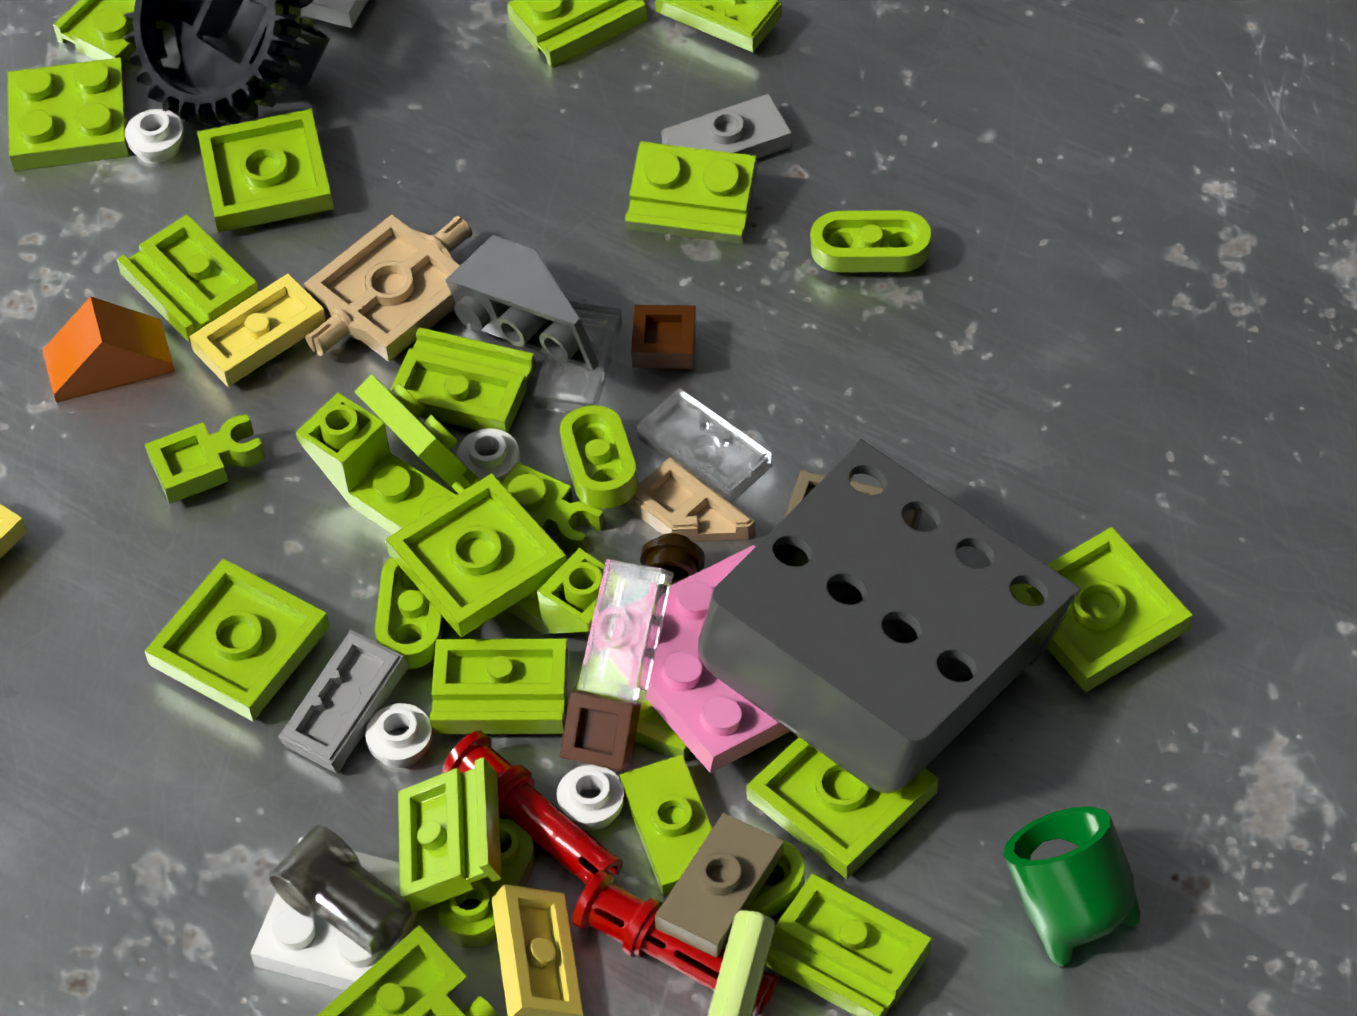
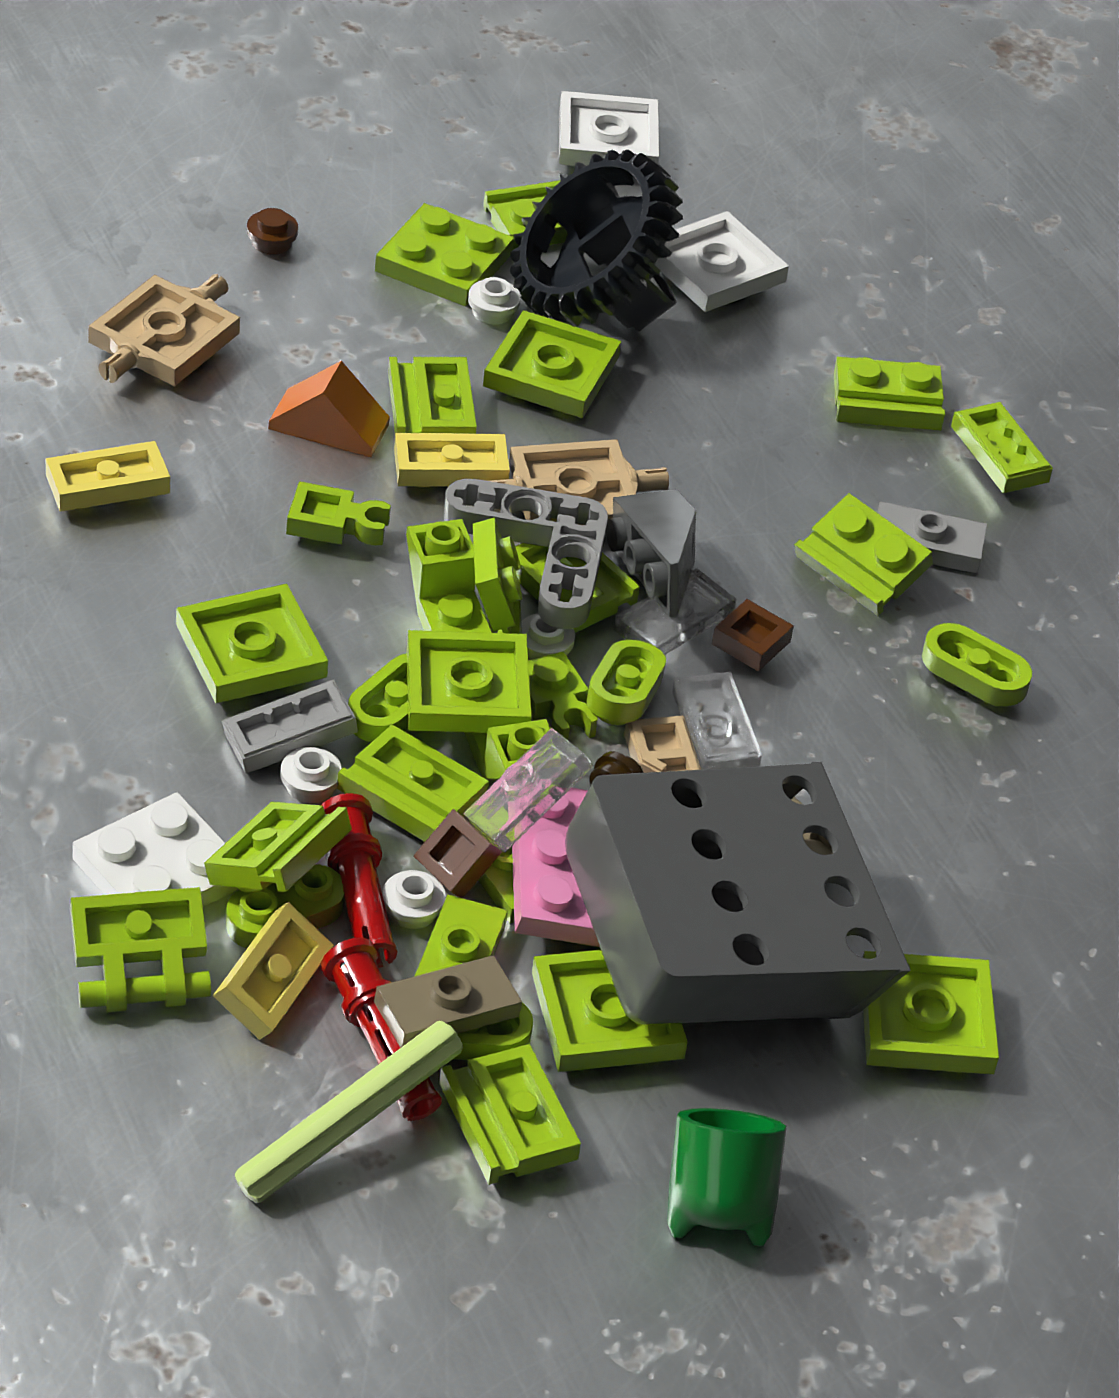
camera: 25 degrees right, 10 degrees down
clear smoke piece [268,825,412,955] -> none
none -> light grey beam [444,479,608,629]

